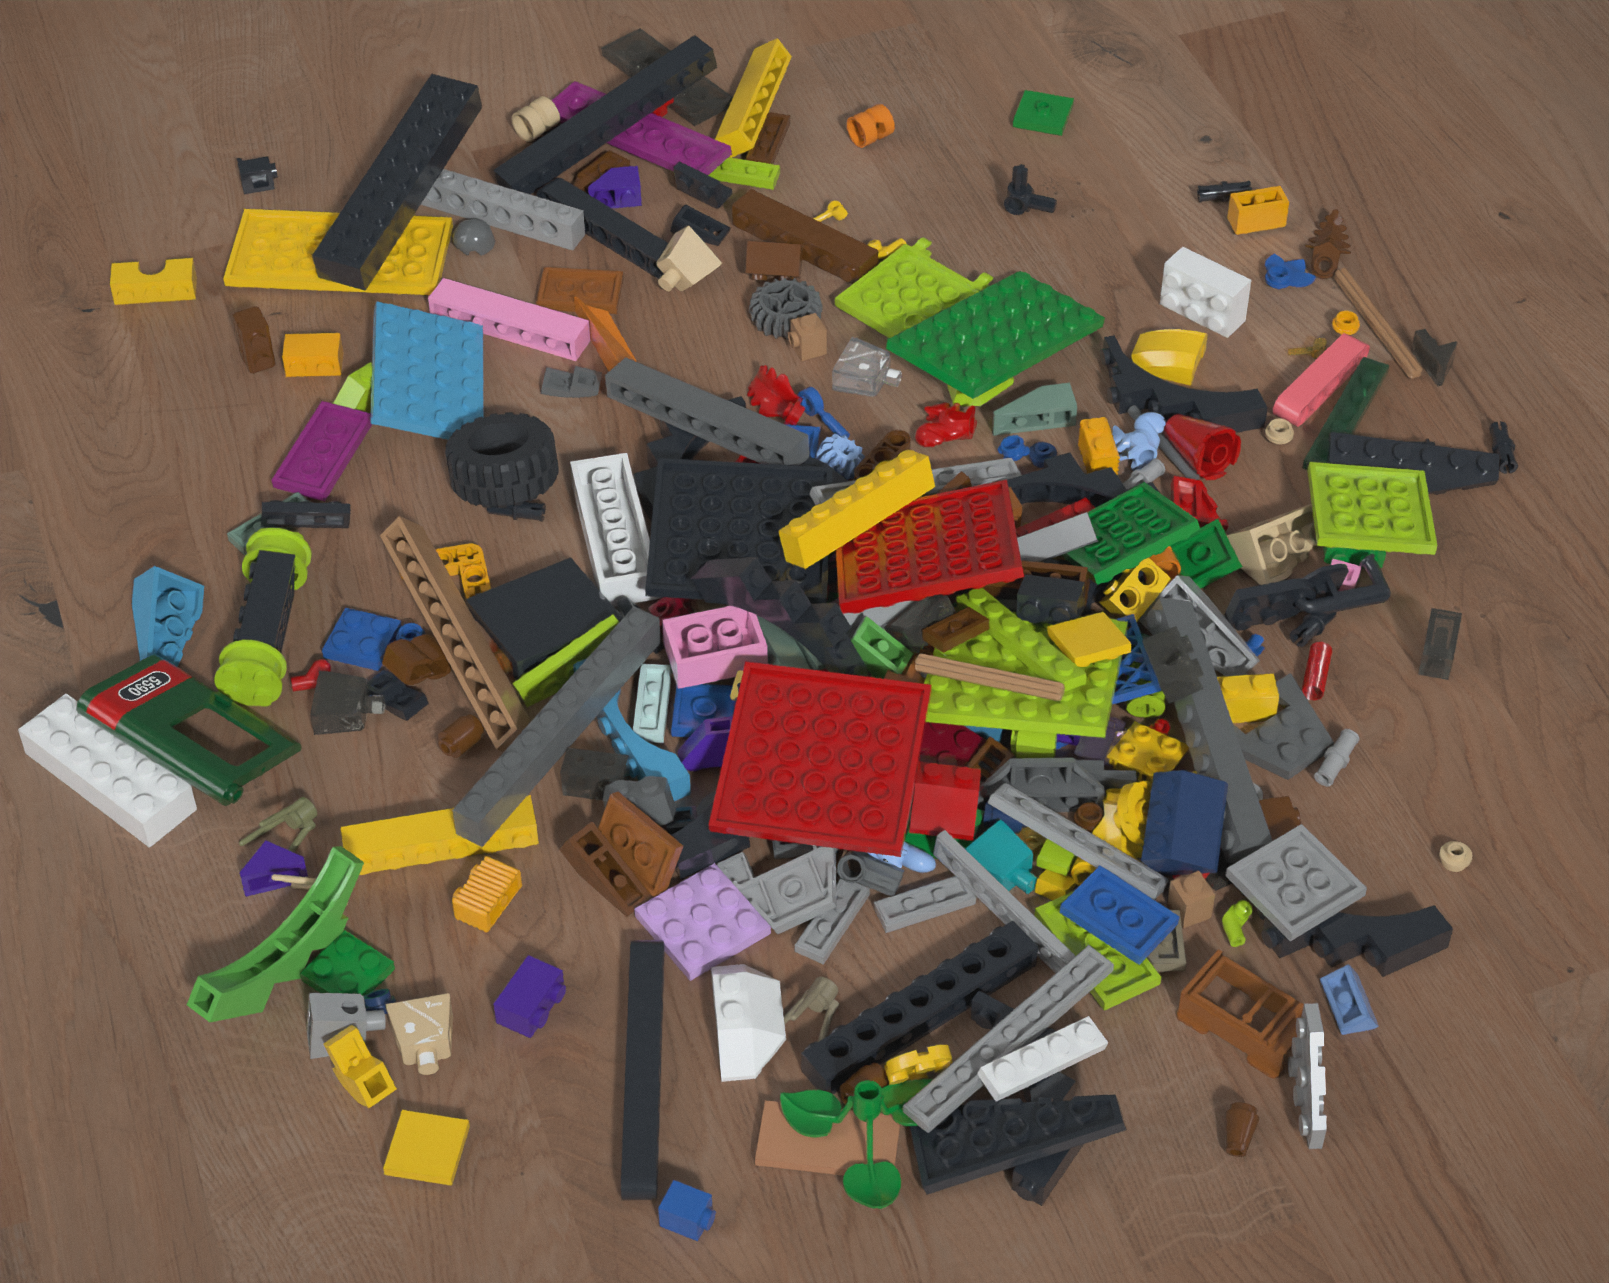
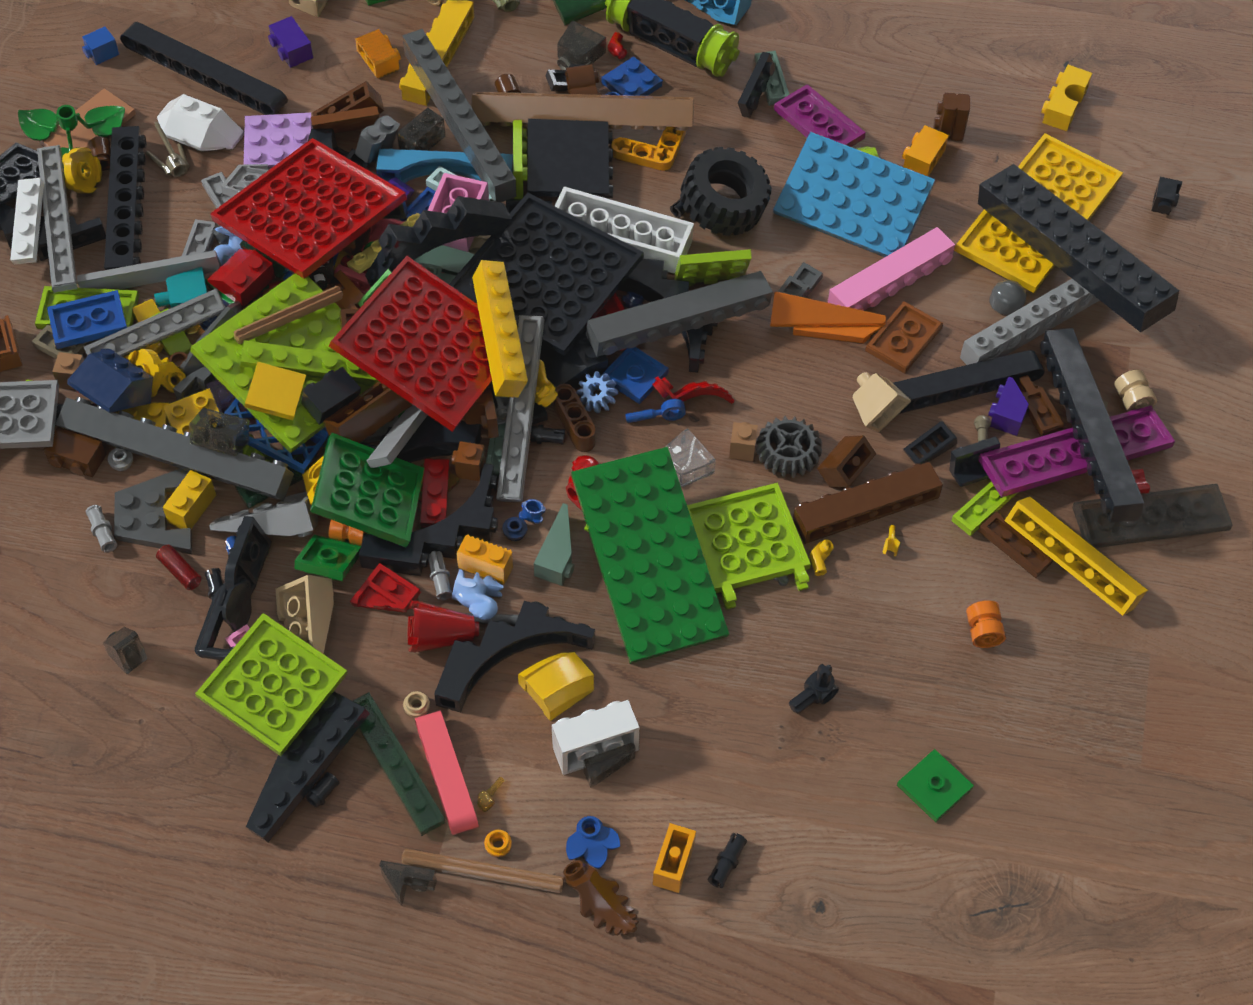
camera: 120 degrees right, 10 degrees up
black pin [1489,421,1518,474] -> none
none -> lime plate [674,249,752,286]
none -> dark tan piece [974,415,991,442]

